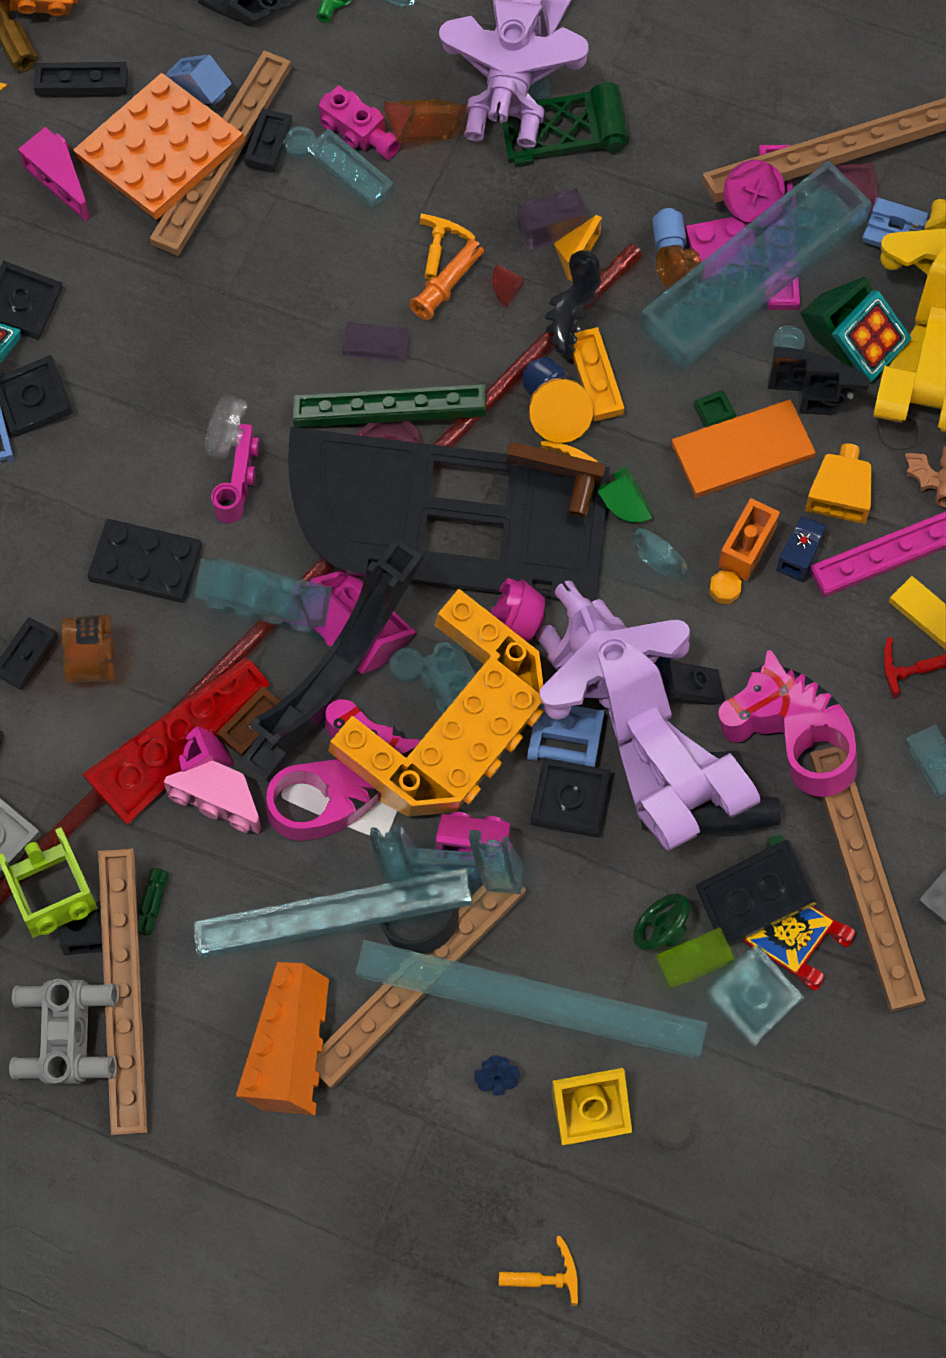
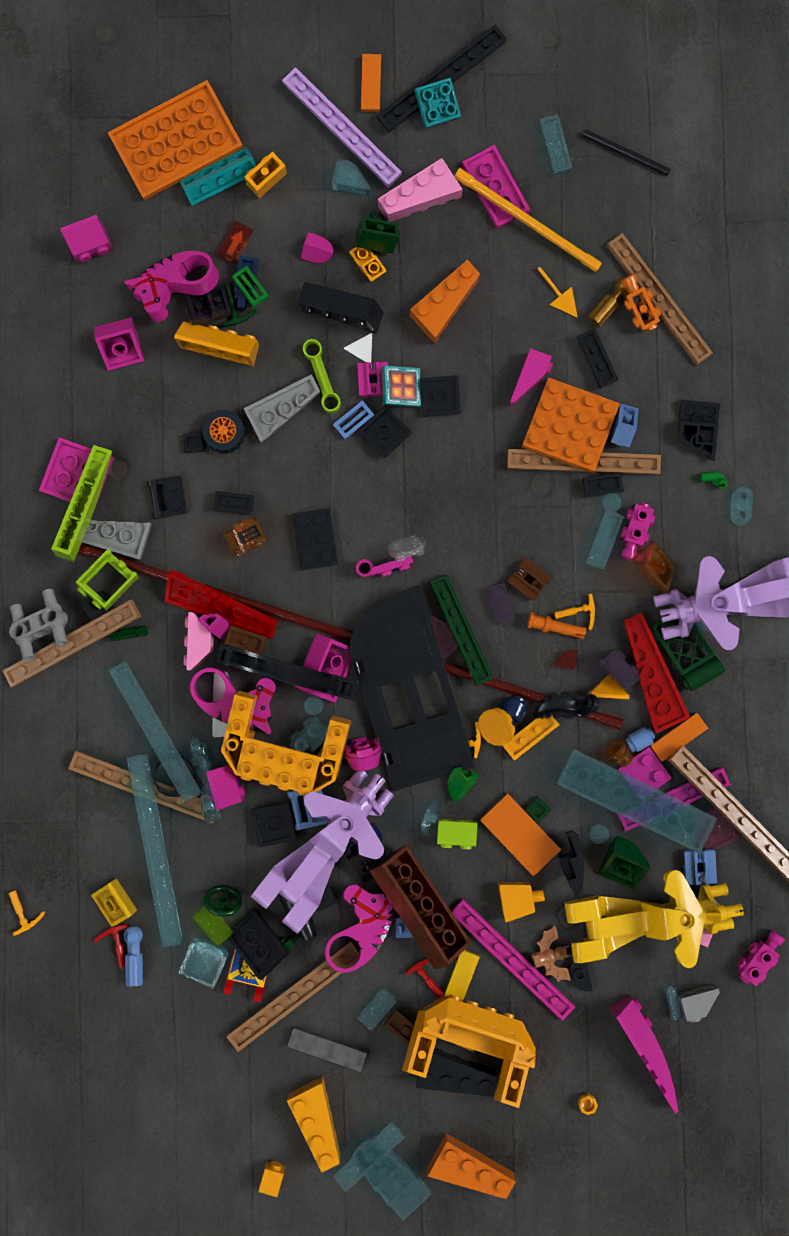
camera: 70 degrees right, 20 degrees up
clear light blue wedge [194,558,332,632] -> none
orange wedge [236,962,329,1116] -> none
dark blue plant [474,1055,520,1096] -> none
reddish brown piece [506,441,606,517] -> none
light orange tile [709,570,742,605] -> none
orange brick [718,498,780,582] -> none
dark pink tile [723,159,785,224] -> none
dark blue leg [776,515,827,582] -> none
tile [831,291,912,382] -> none
none -> red piece [94,923,129,969]
none -> medium blue piece [124,926,143,987]
none -> copper brick [370,845,472,970]
none -> medium blue tile [396,917,413,938]
none -> lime brick [437,818,477,849]
none -> reddish brown piece [507,557,551,601]
none -> red wing [623,613,690,733]
none -> orange tile [650,713,709,762]

